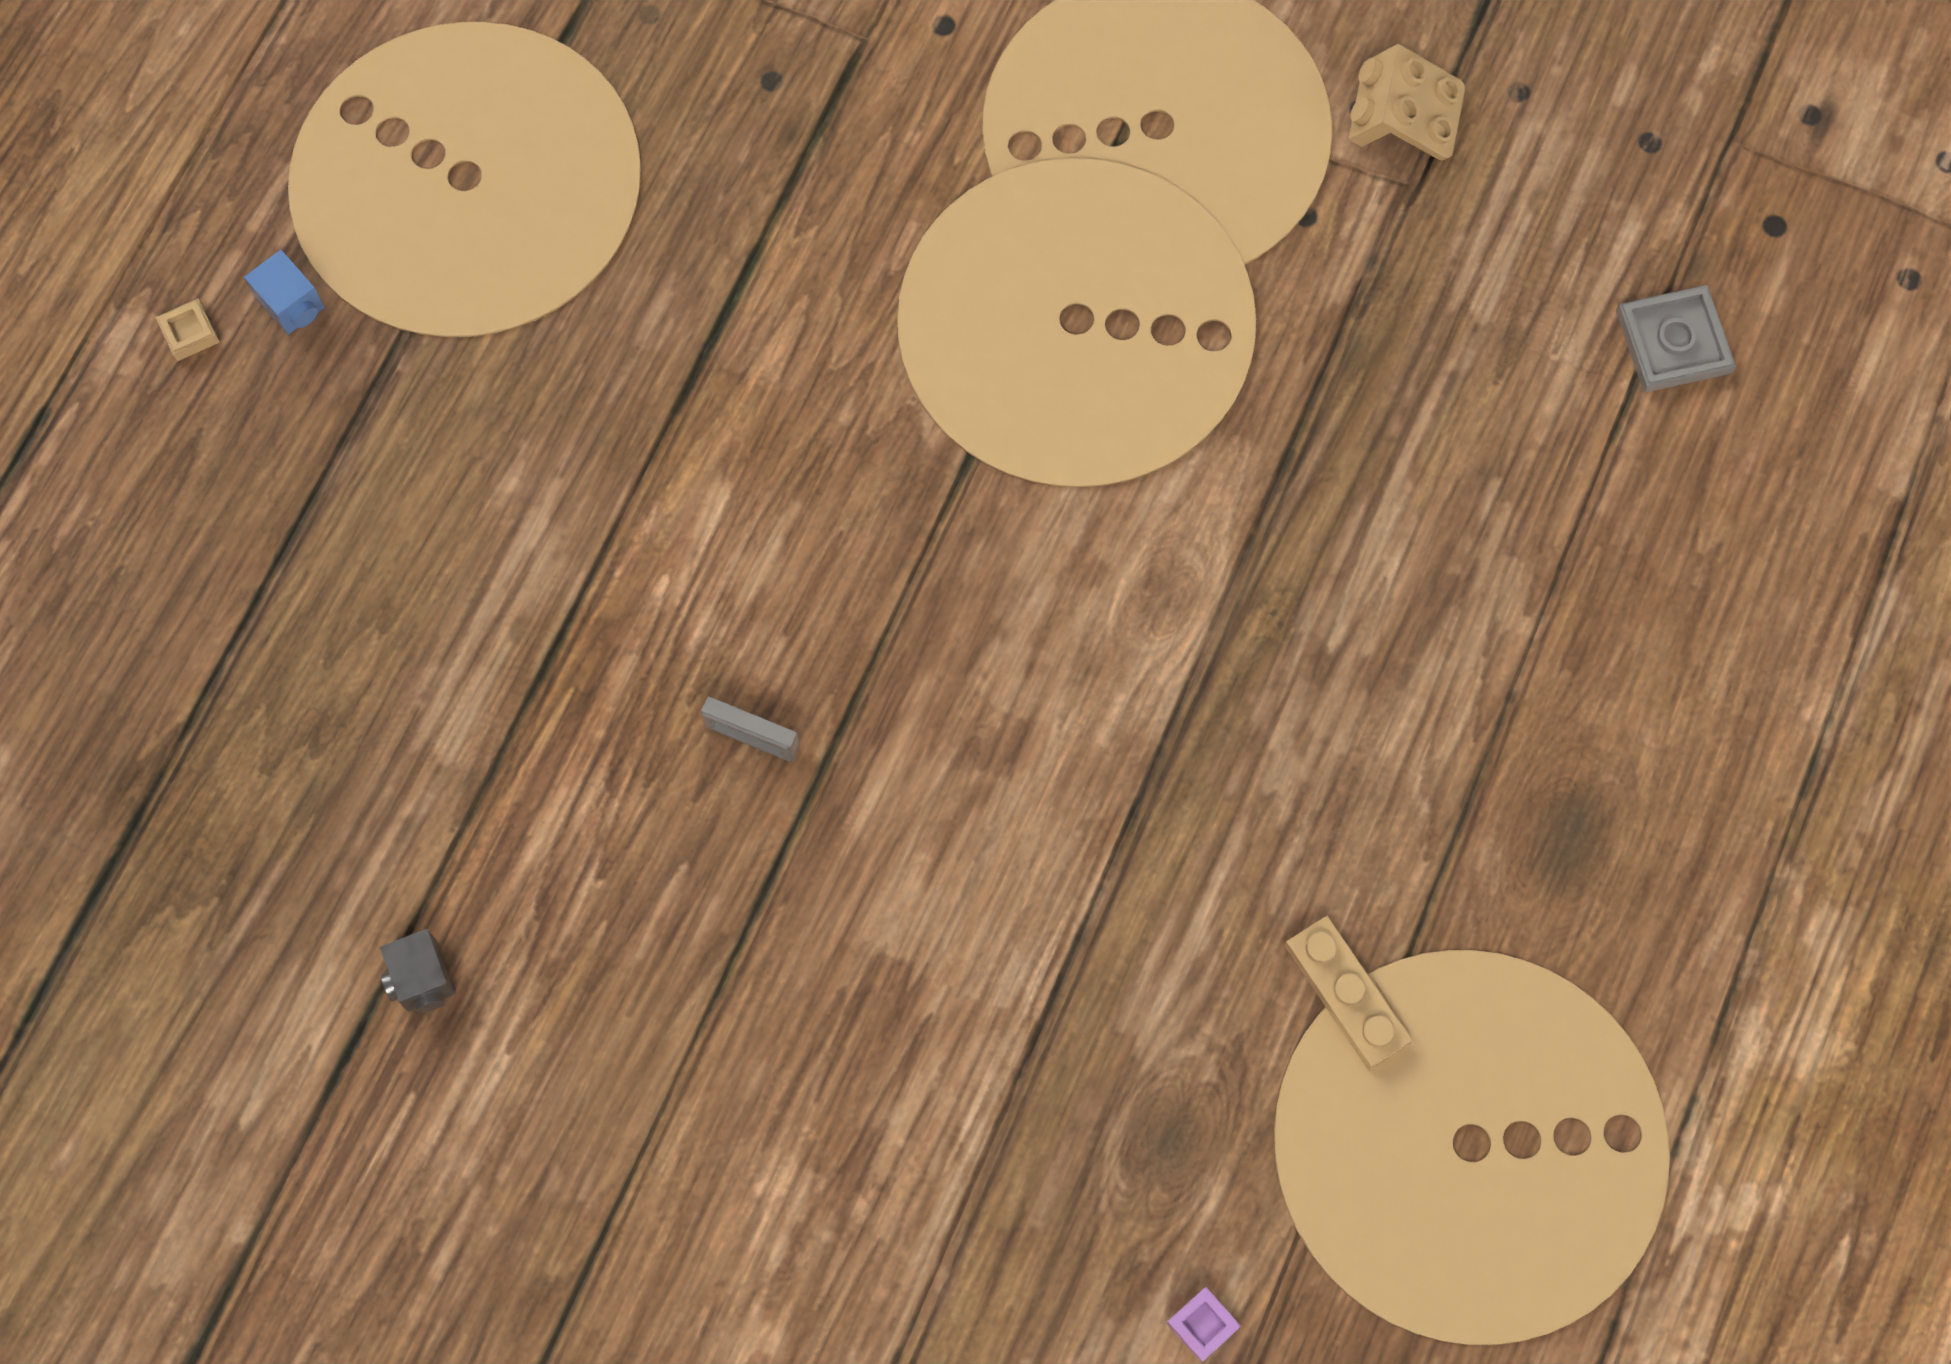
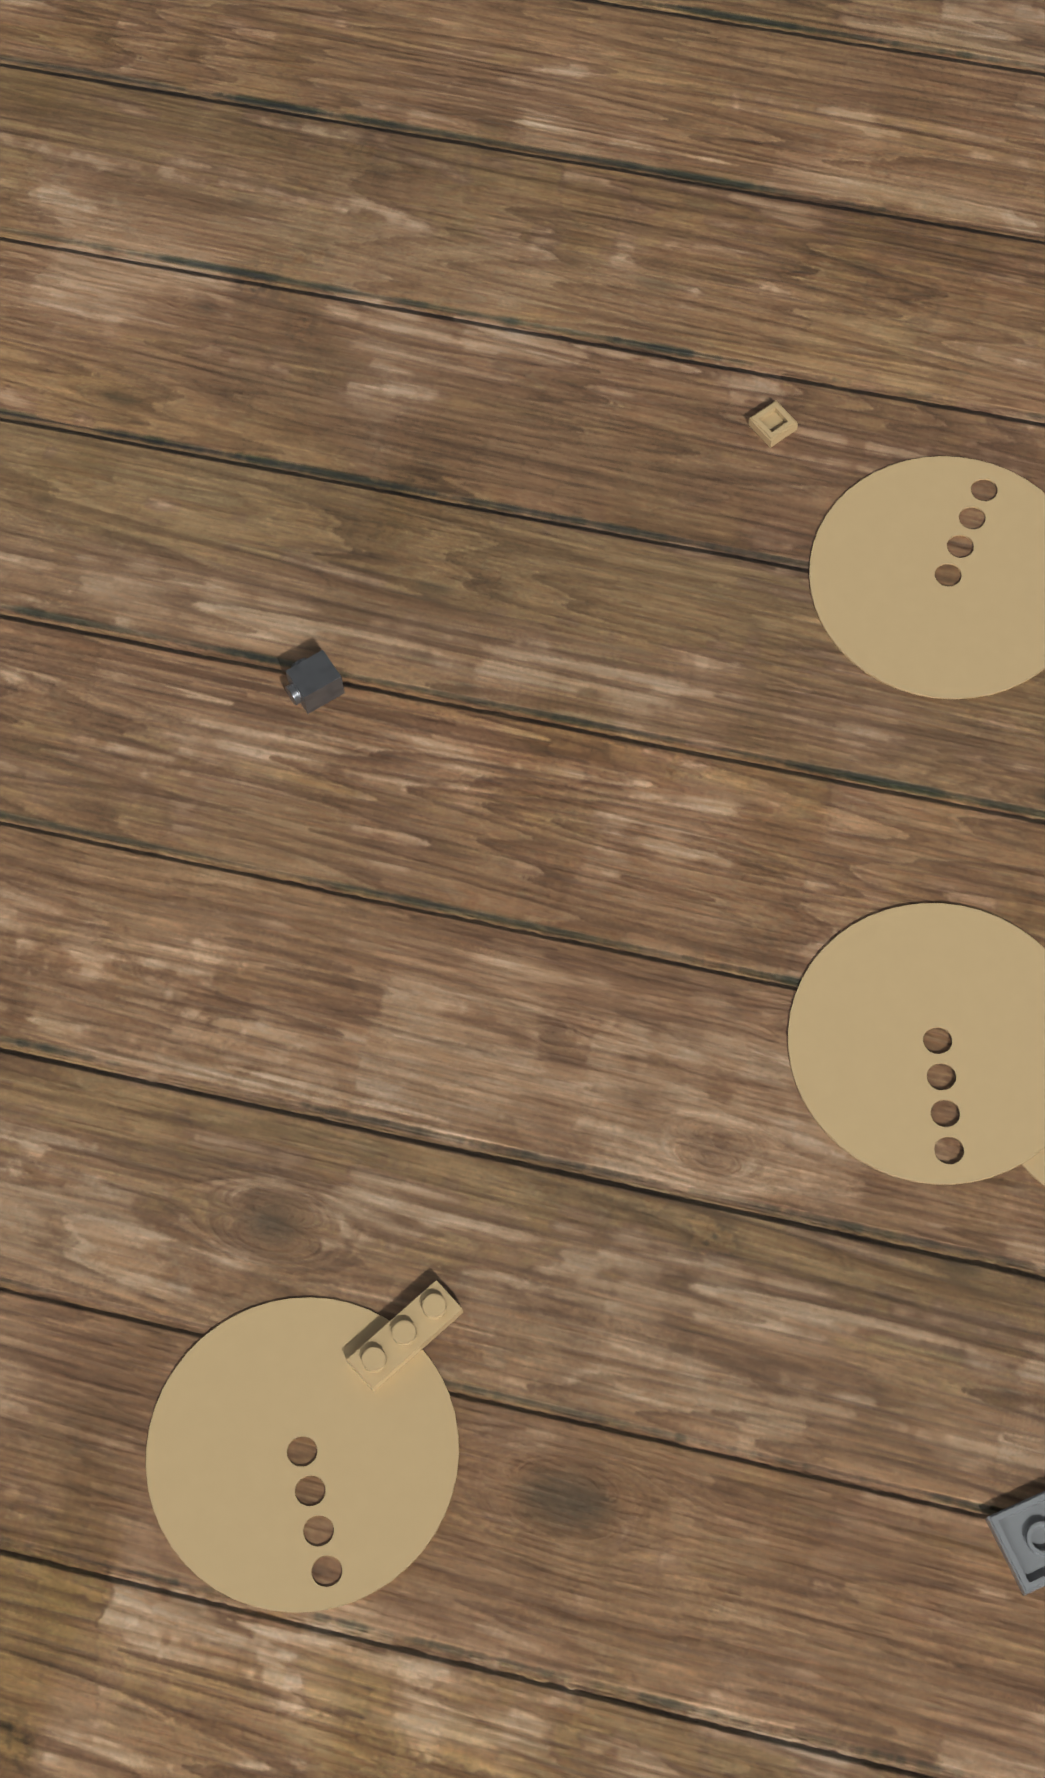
camera: 85 degrees right, 5 degrees down
medium blue brick [244,250,325,335] -> none
light grey tile [701,696,800,762] -> none
lavender plate [1166,1287,1241,1363] -> none

